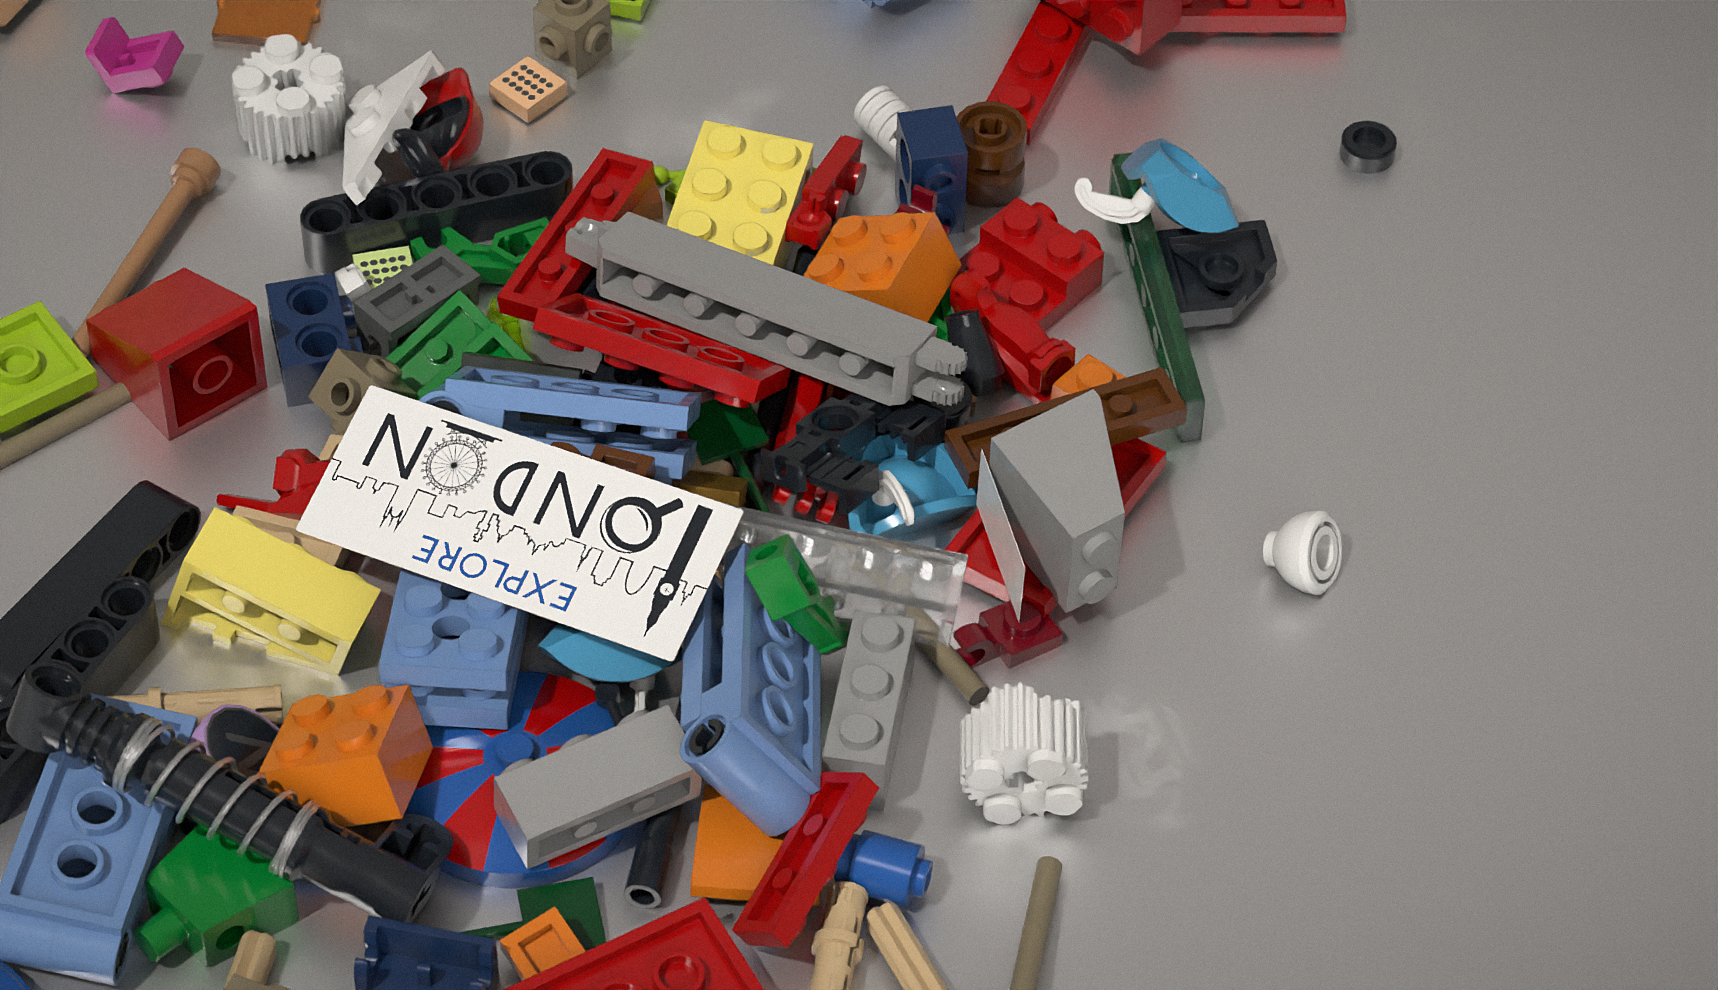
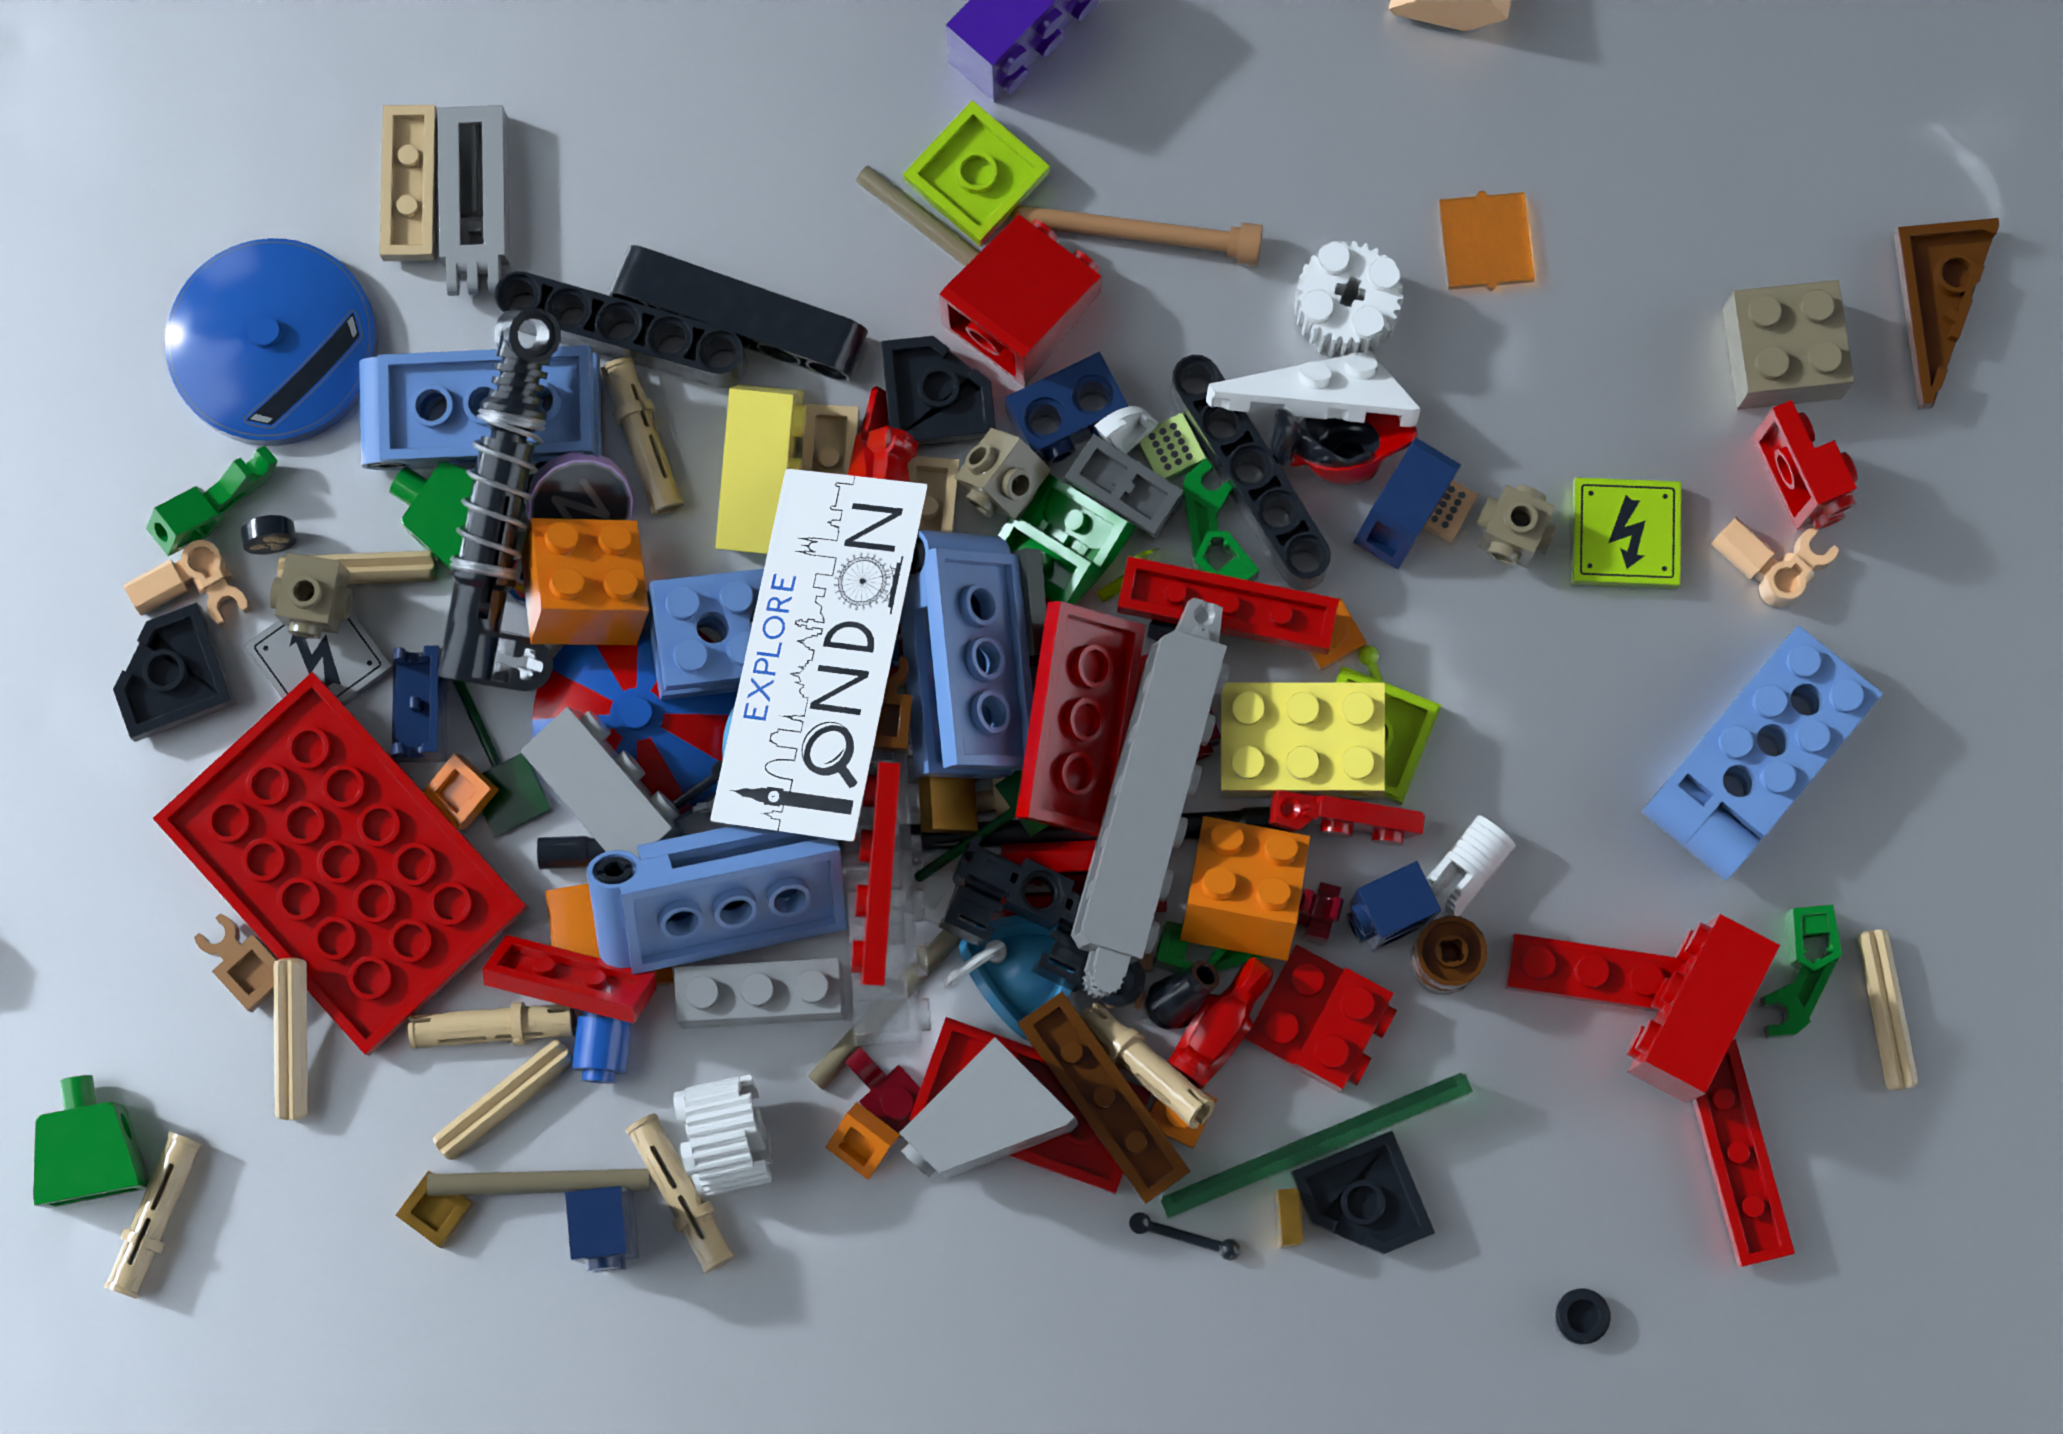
camera: 80 degrees right, 30 degrees up
dark pink bracket [85,17,185,93] -> none
green piece [745,533,850,655] -> none
white sticker [976,449,1025,622] -> none
dark azure hat [1074,138,1239,233] -> none
white brick [1263,510,1342,595] -> none
none -> dark blue brick [565,1186,639,1273]
none -> tan pin [625,1113,735,1274]
none -> orange plate [825,1102,900,1180]
none -> red plate [851,762,901,987]
none -> black plate [881,336,996,445]
none -> tan pin [1080,1002,1215,1129]
none -> black hinge [1129,1212,1241,1261]
none -> pearl gold tile [1274,1188,1304,1248]
none -> dark blue slope [1353,437,1461,570]

